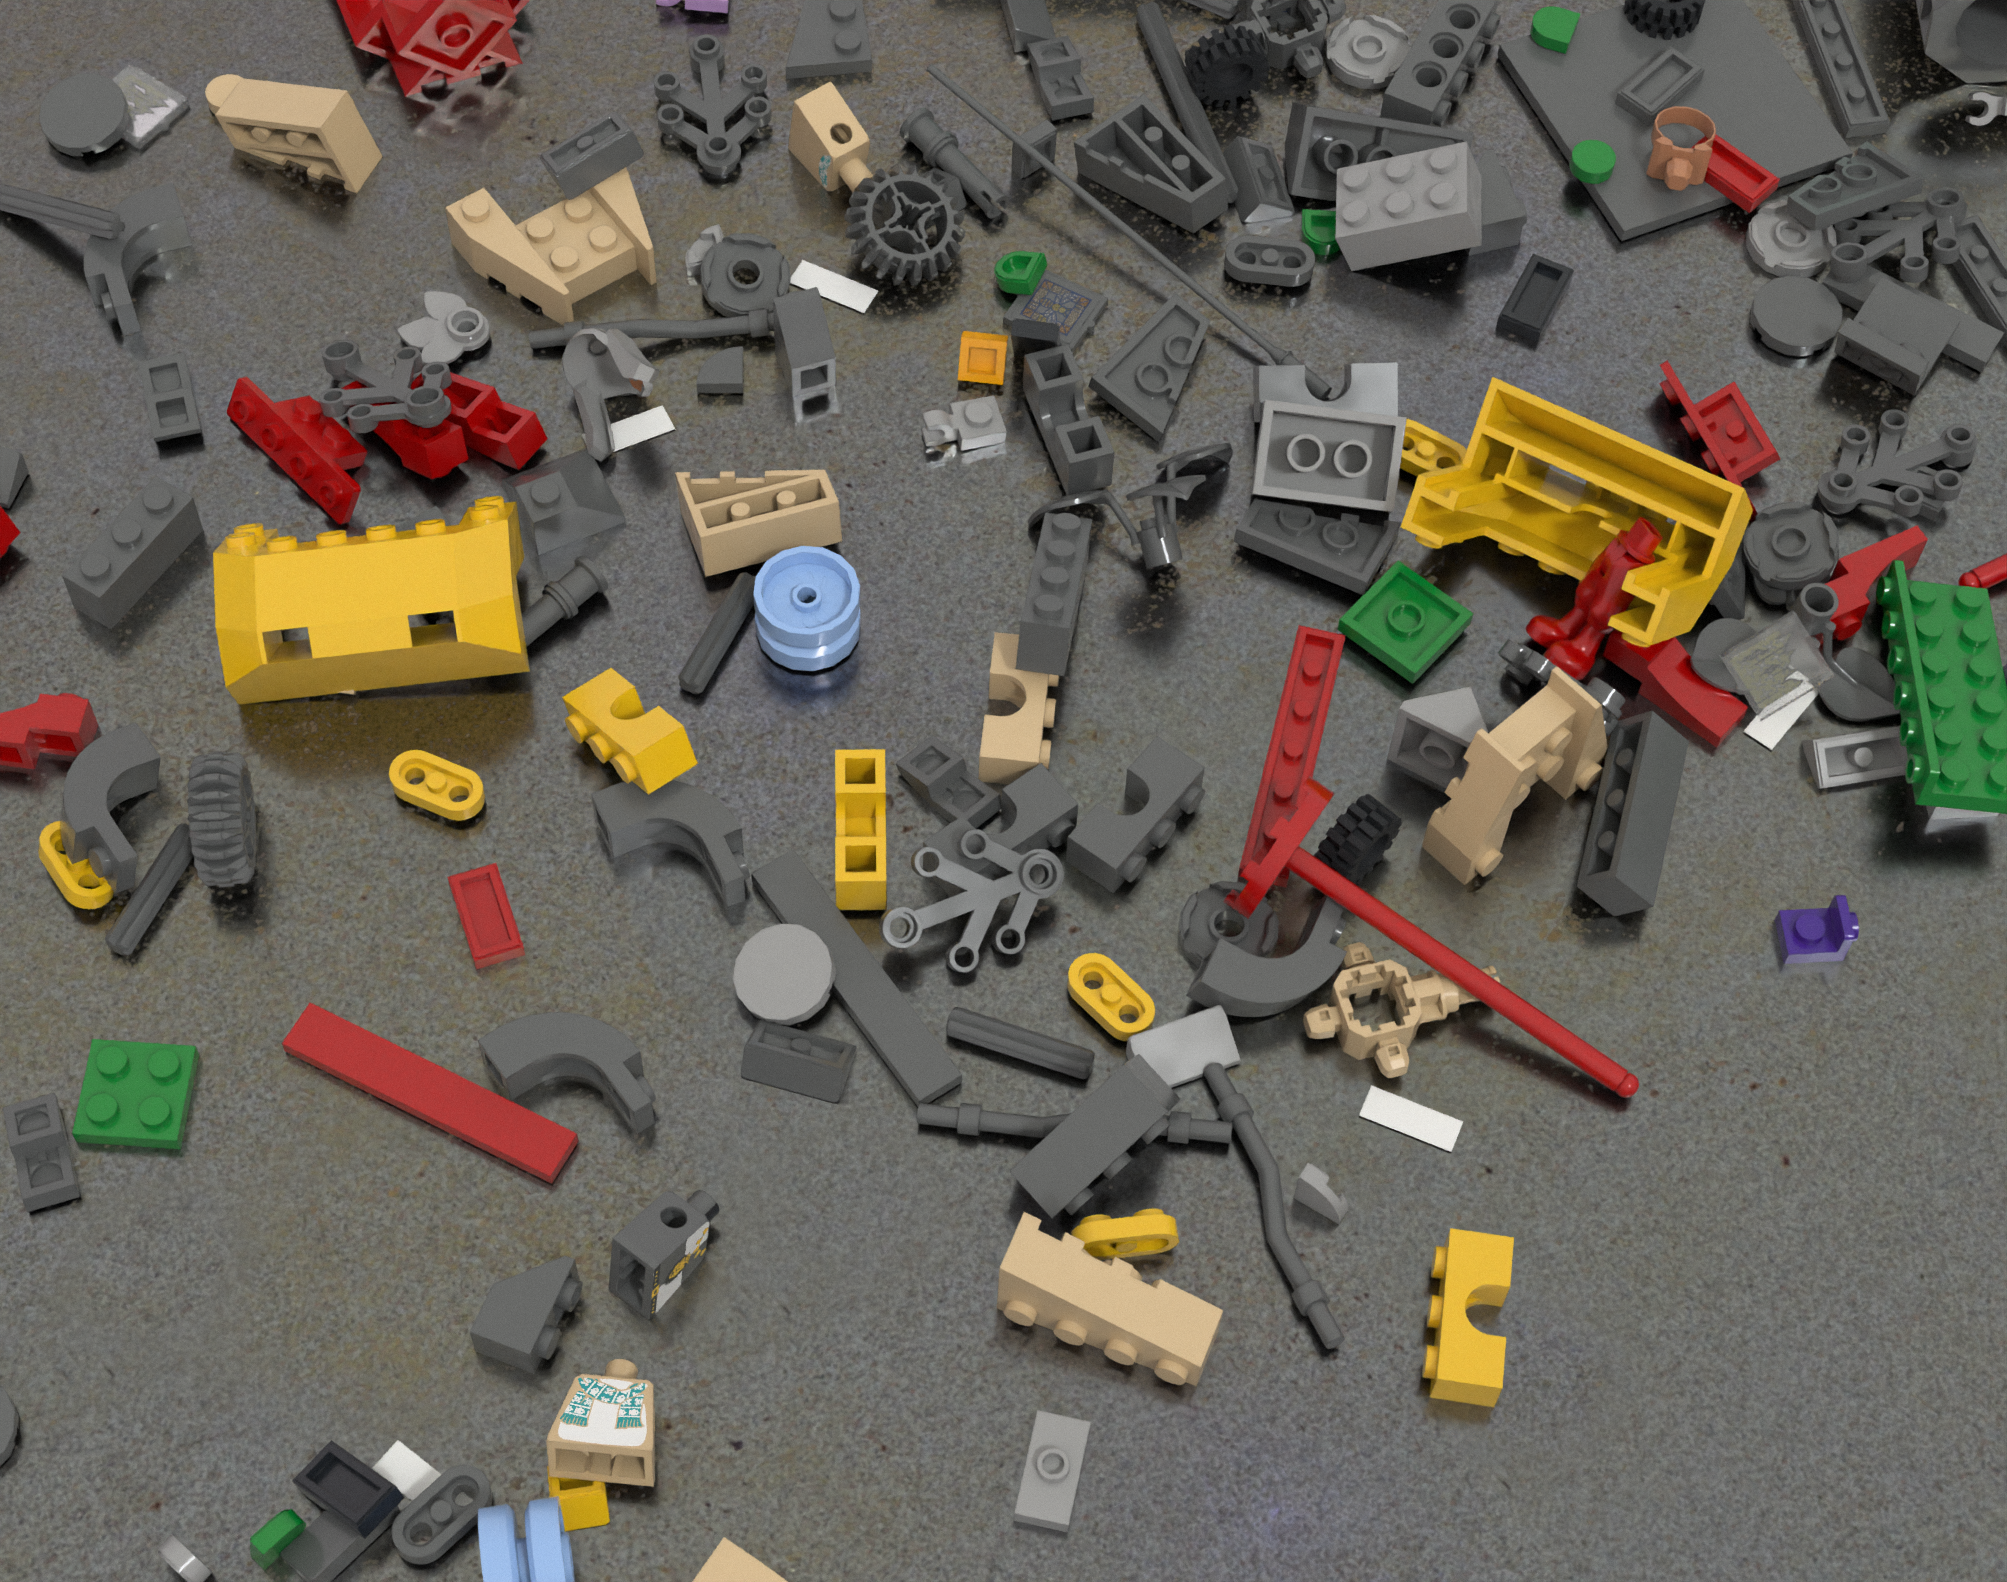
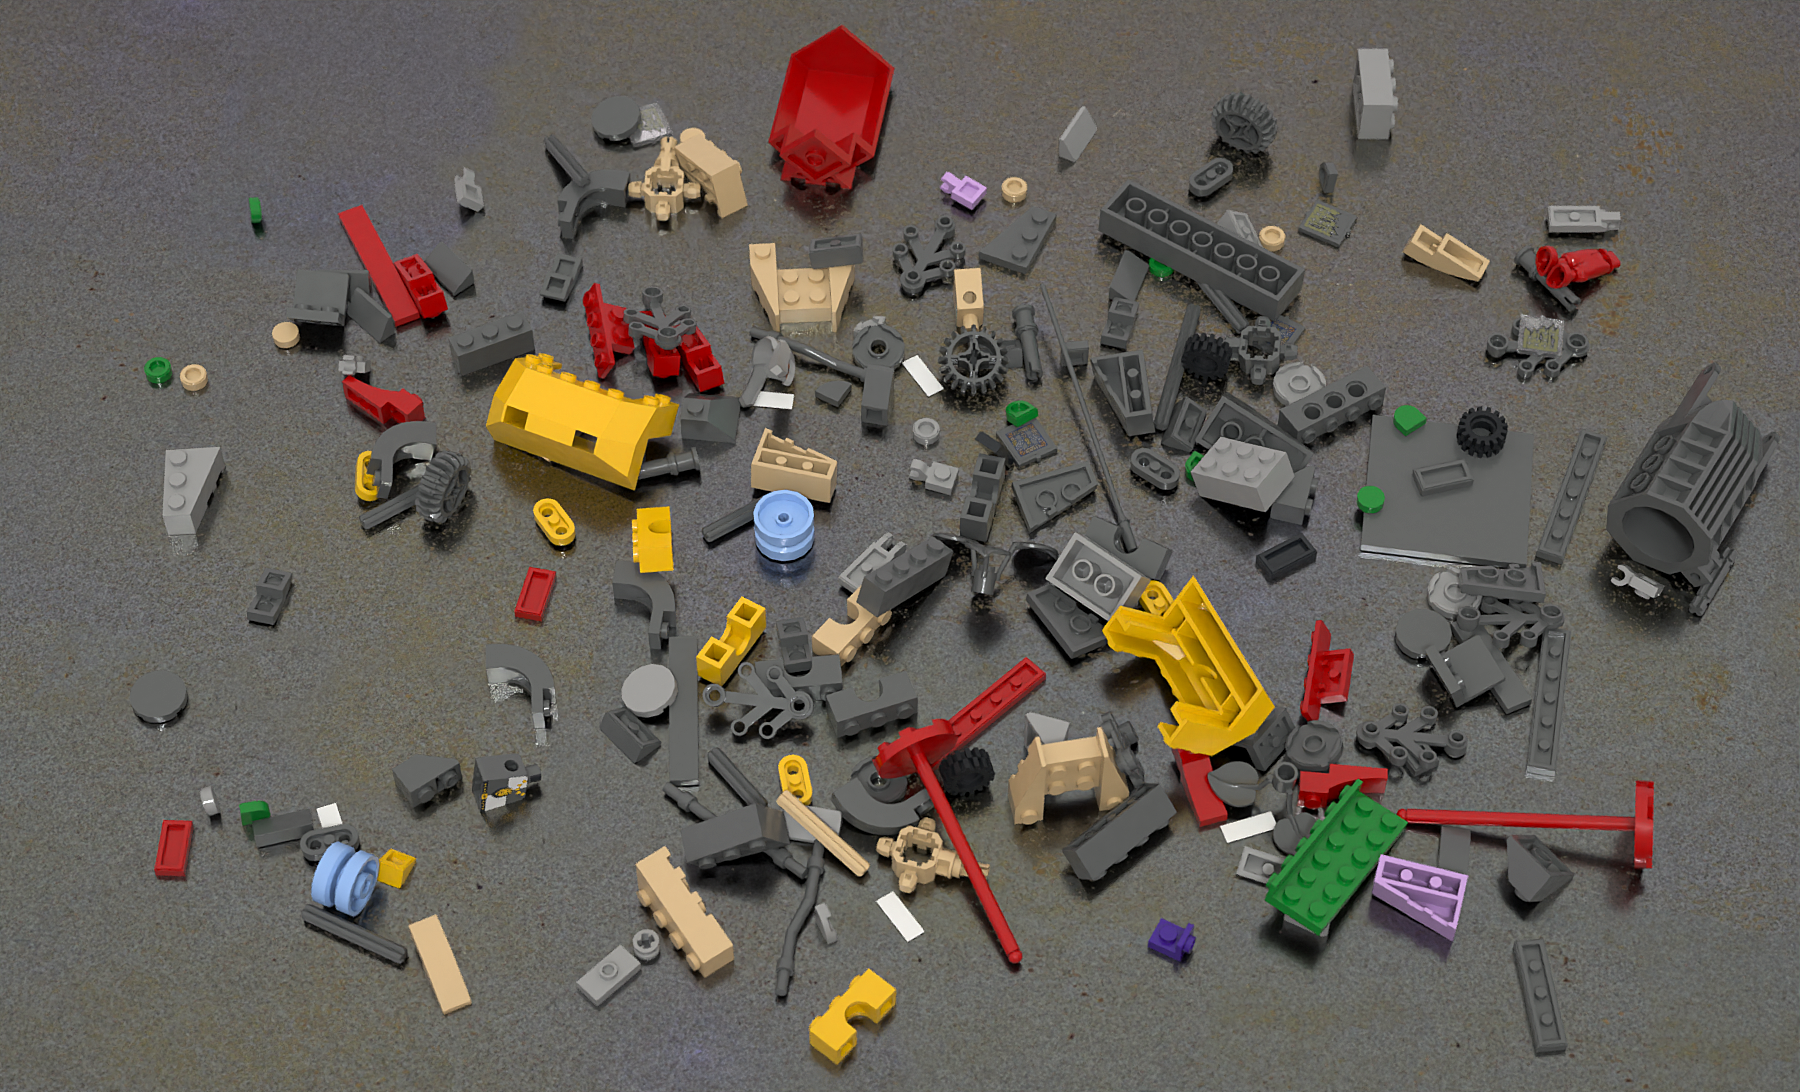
camera: 35 degrees right, 5 degrees down
green plate [72,1039,199,1149] -> none
red tile [282,1002,579,1184] -> none
black tile [292,1440,405,1539] -> none
light grey plate [398,291,490,365] -> none
torso [546,1359,655,1487] -> none
light orange tile [958,331,1008,385] -> none
yellow plate [1071,1209,1179,1260] -> none
green plate [1337,560,1474,684] -> none
red piece [1525,517,1663,680] -> none
nougat piece [1646,106,1716,191] -> none
red tile [1691,134,1780,213] -> none
clear piece [1719,610,1835,721] -> none
none -> tan piece [628,137,701,221]
none -> light grey bush [633,929,660,960]
none -> tan axle [776,790,870,877]
none -> light grey hinge [838,532,907,593]
none -> light grey tile [913,418,940,445]

